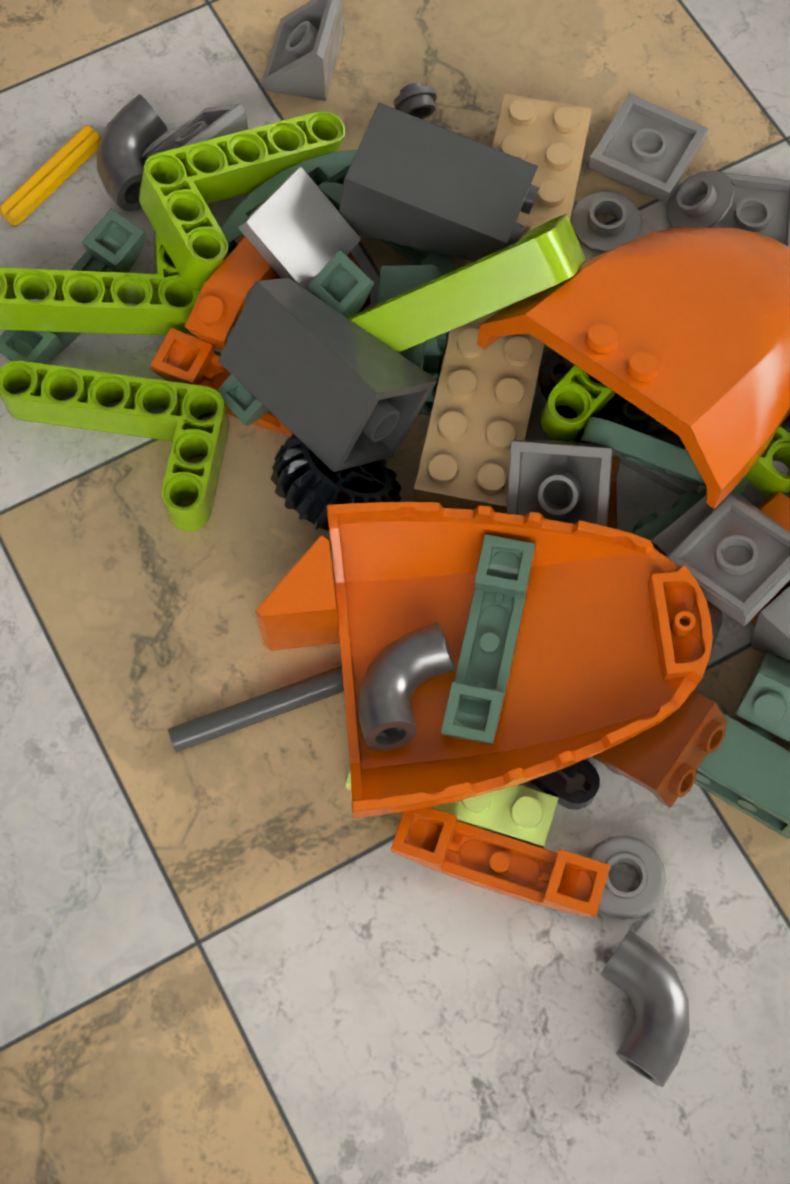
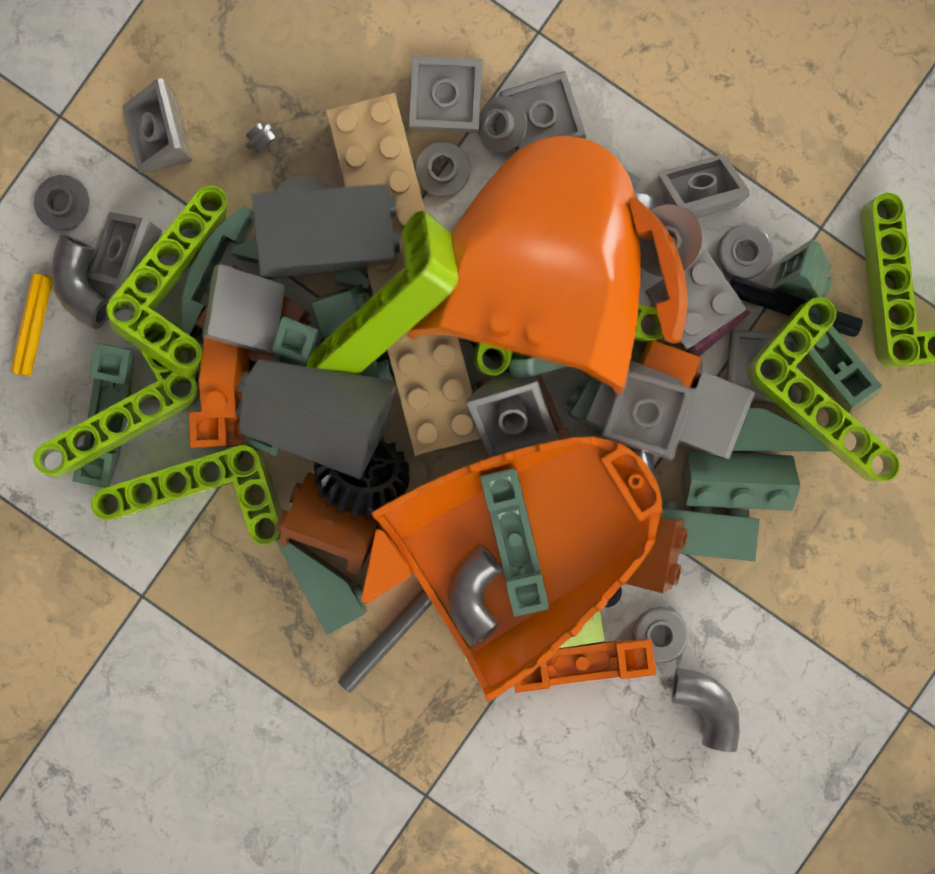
camera: 30 degrees left, 20 degrees up
none -> flat silver piece [34,175,89,230]
none -> dark orange panel [276,472,381,575]
none -> sand green slope [276,538,367,635]

